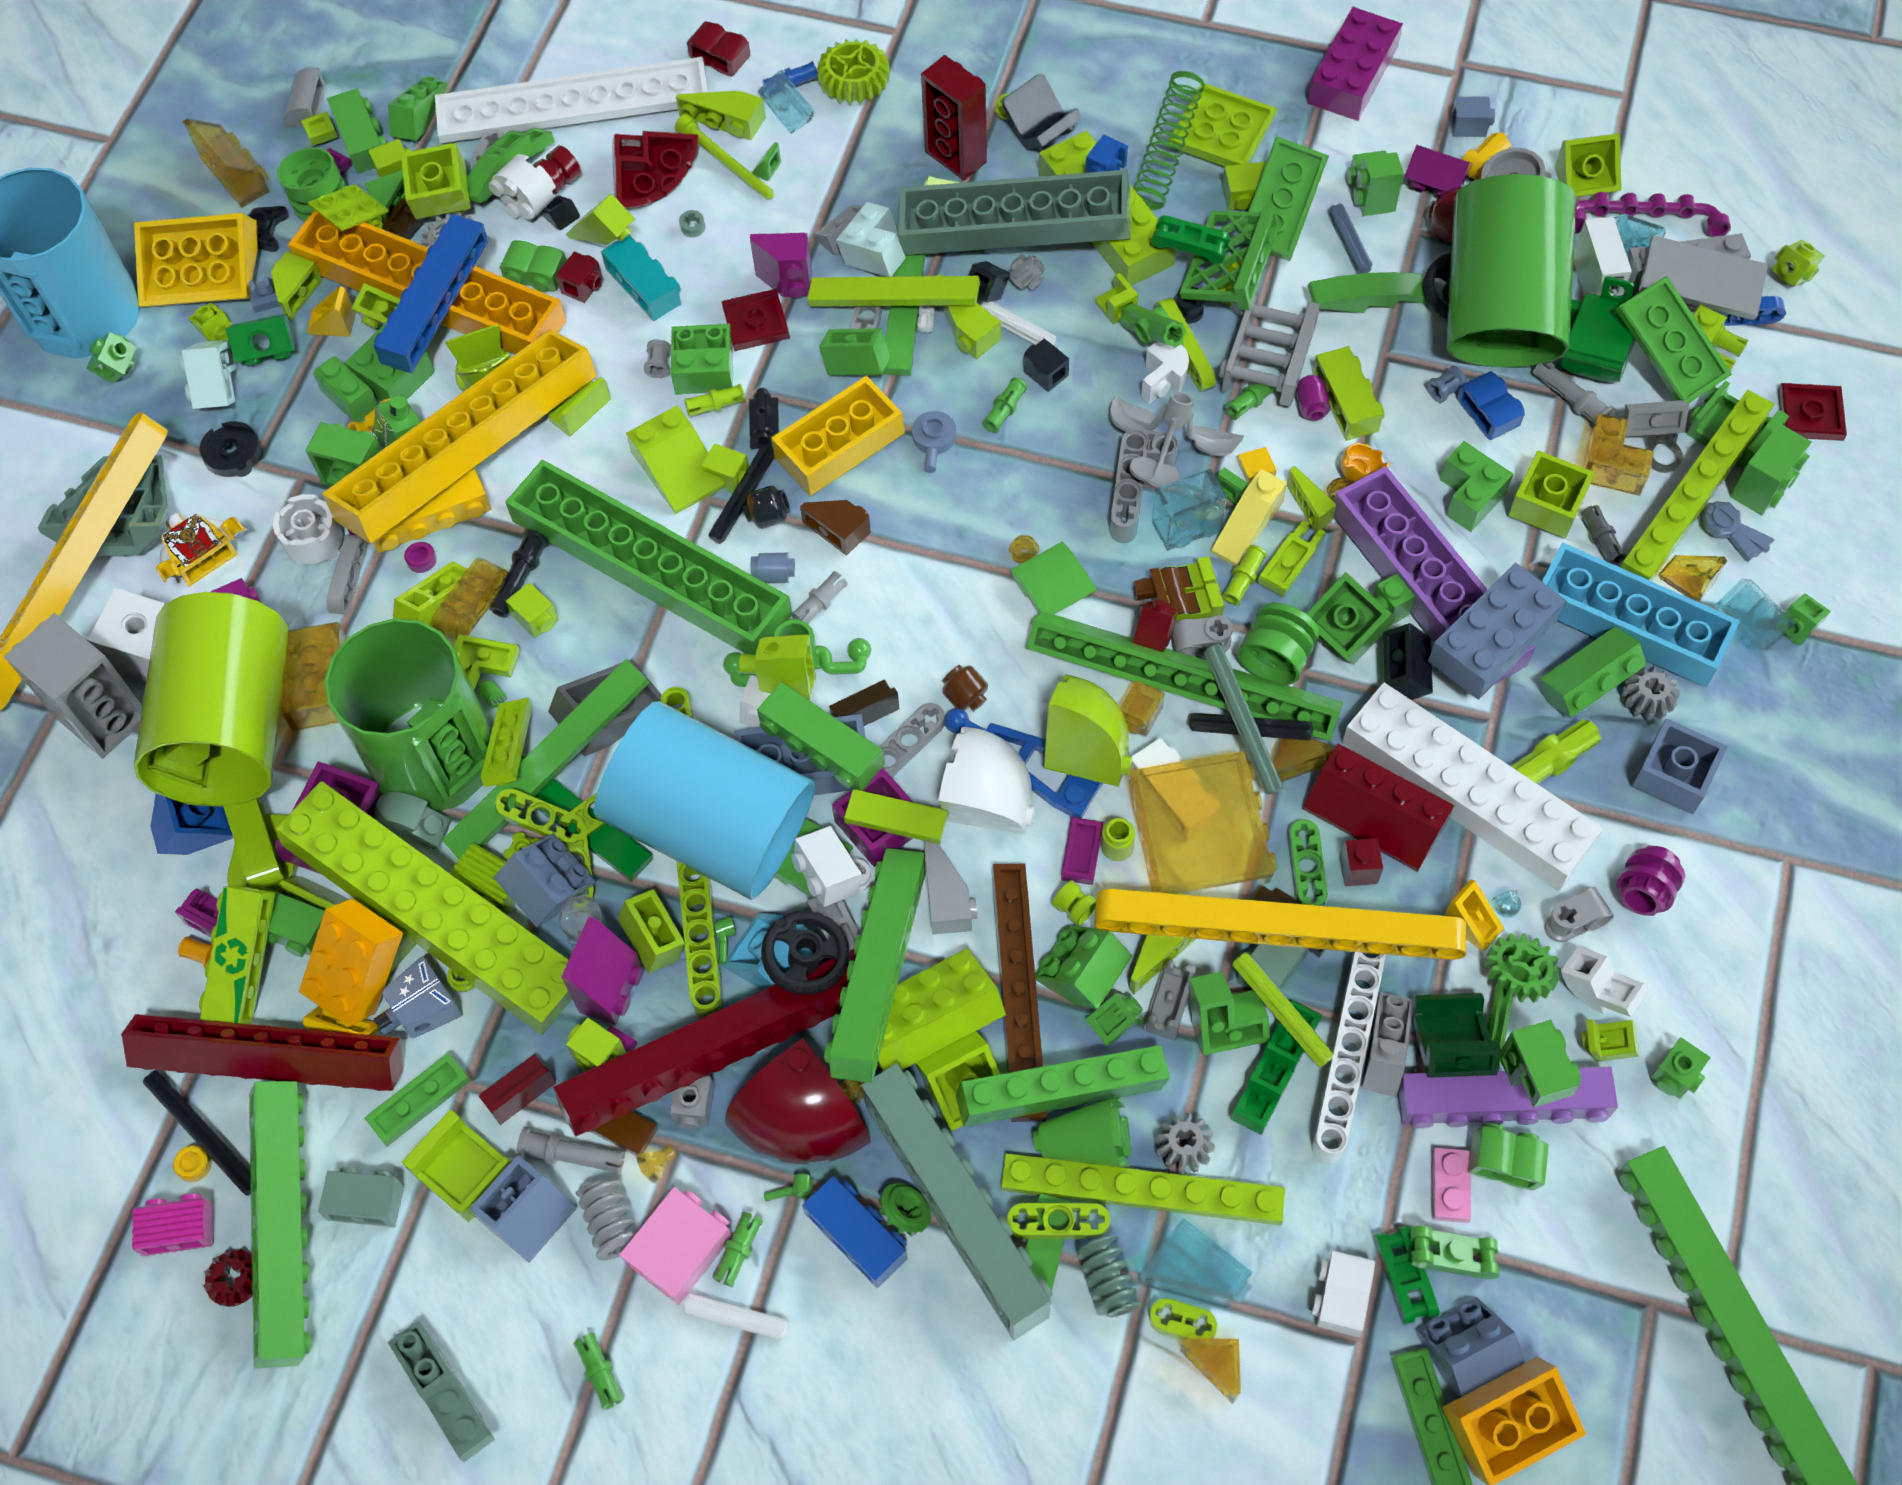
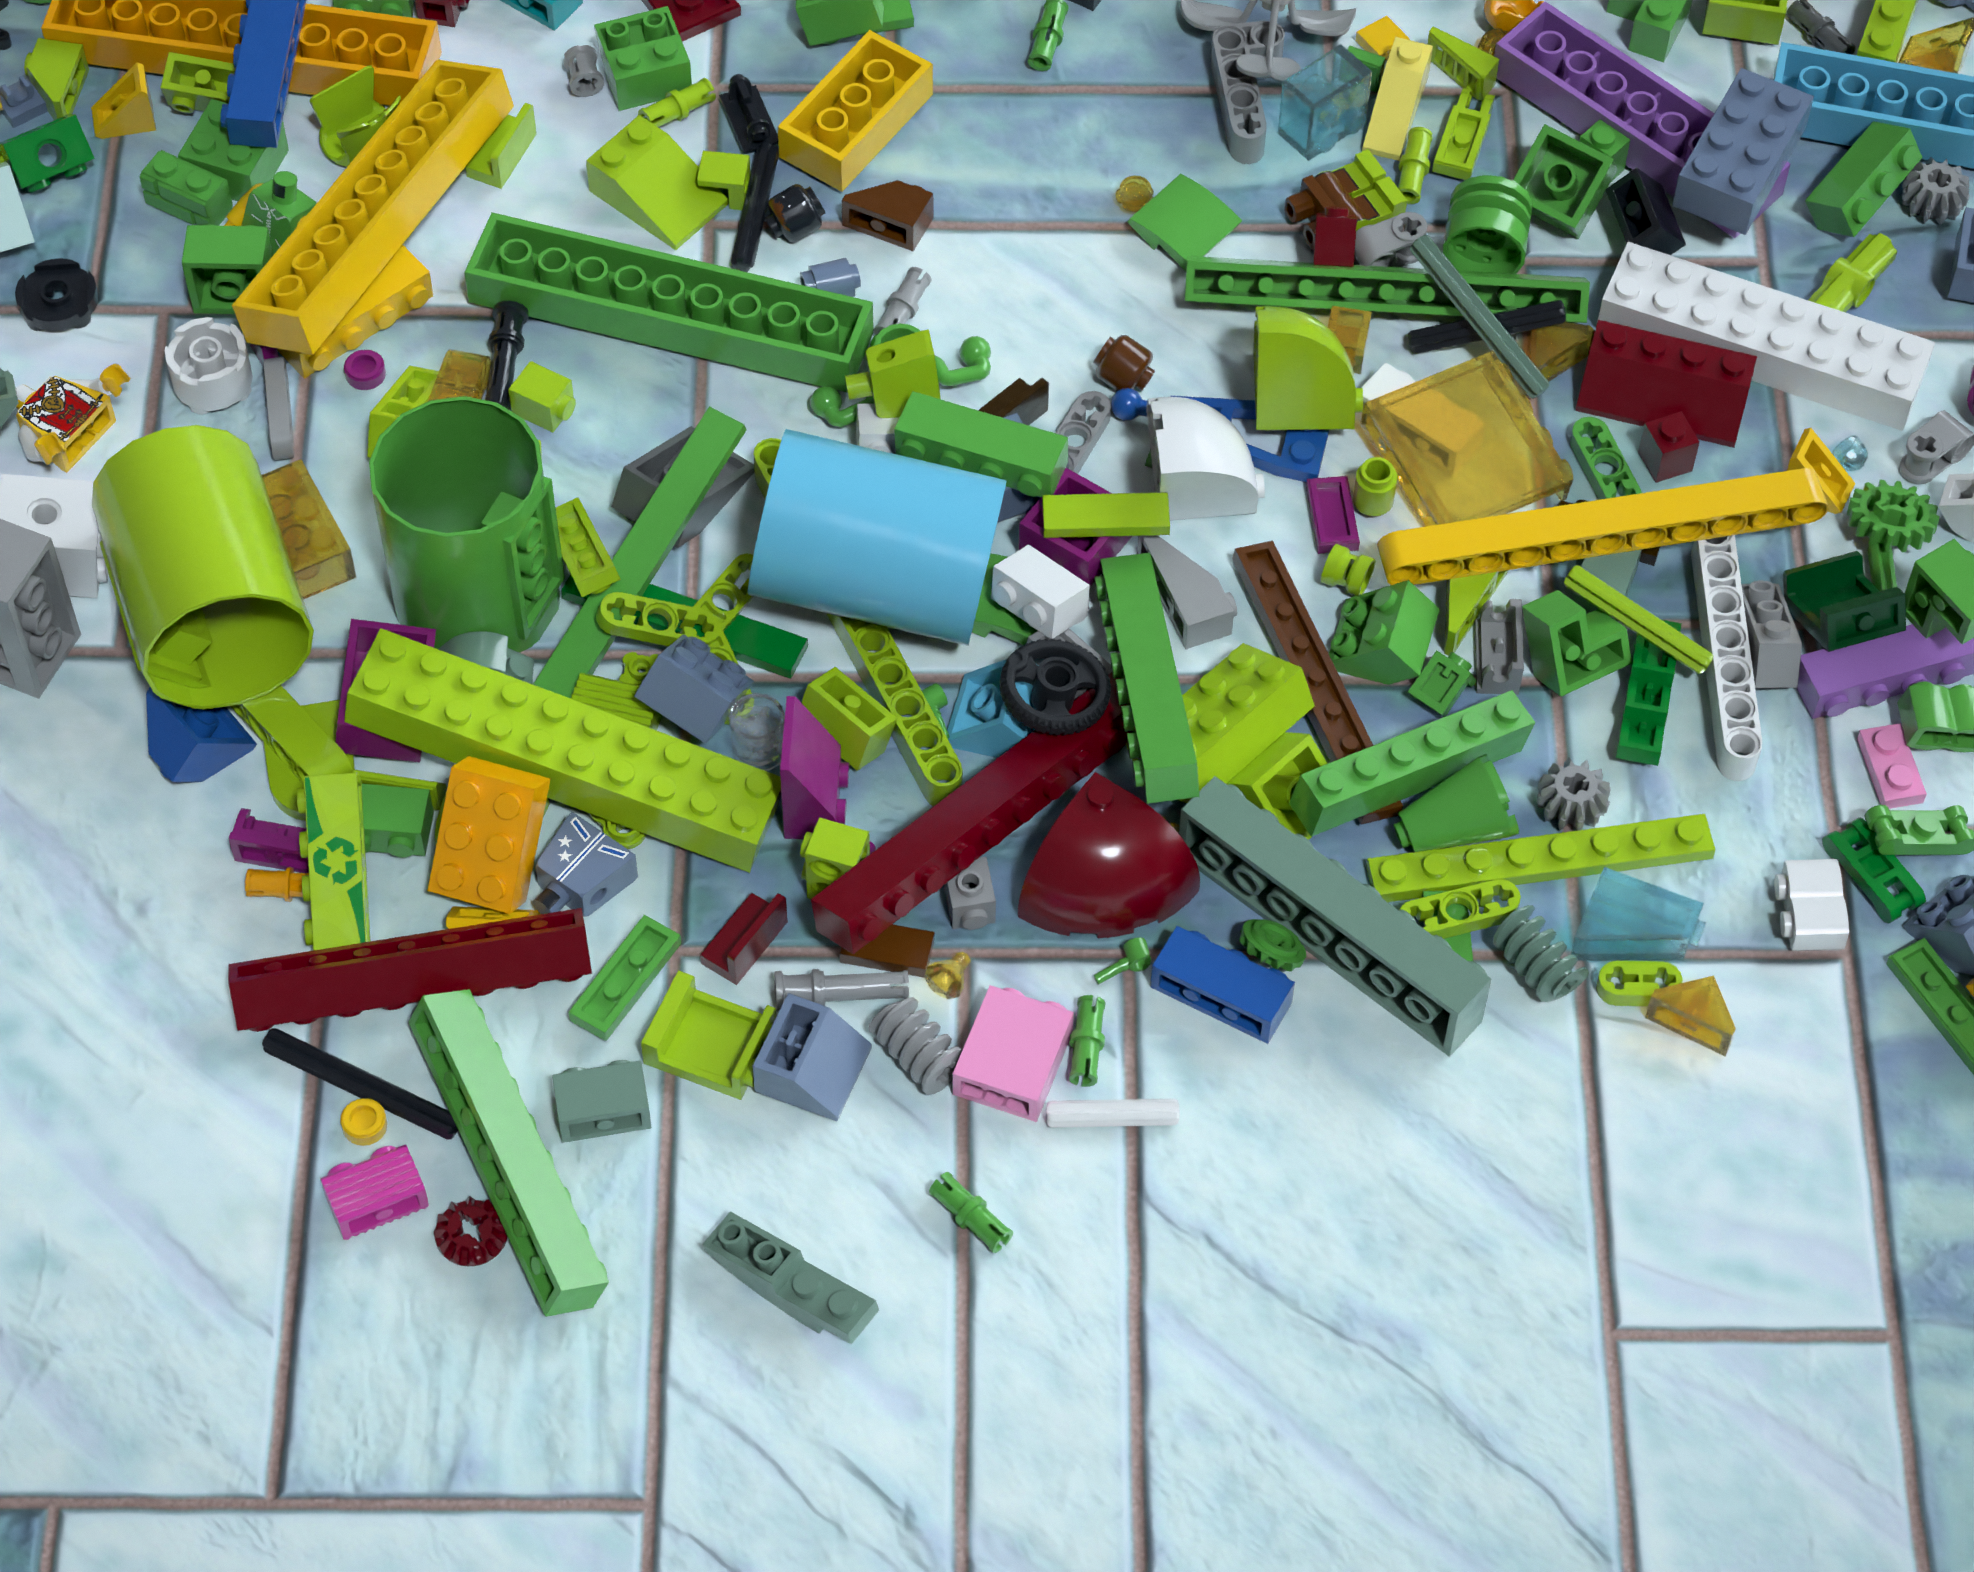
camera: 20 degrees left, 5 degrees down
sand blue piece [912,411,956,473] -> none

